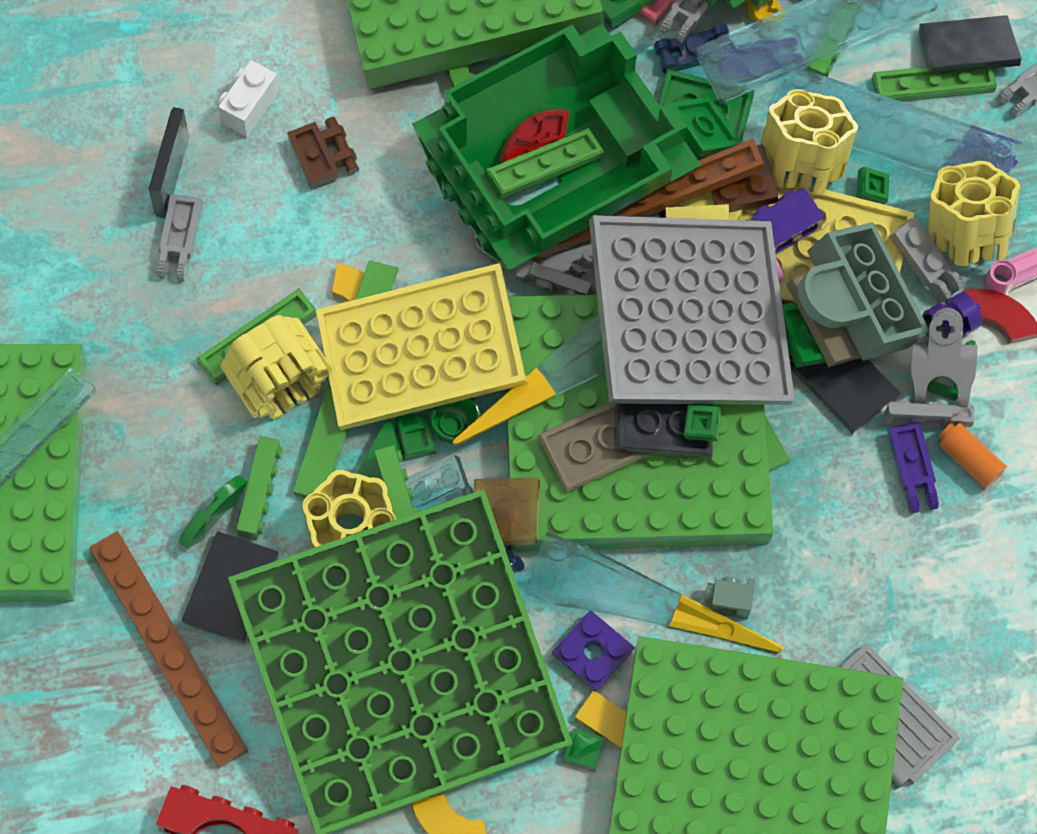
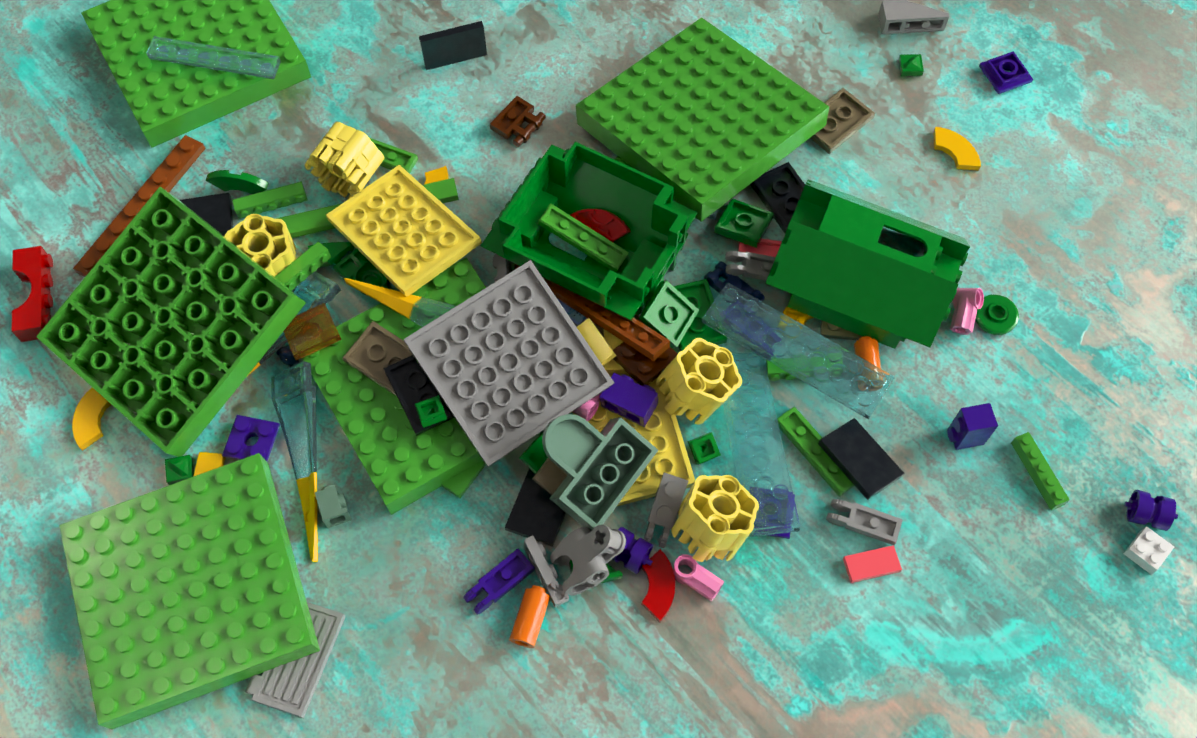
camera: 65 degrees right, 5 degrees down
light grey hinge [157,194,203,281] -> none
white brick [217,60,279,138] -> none

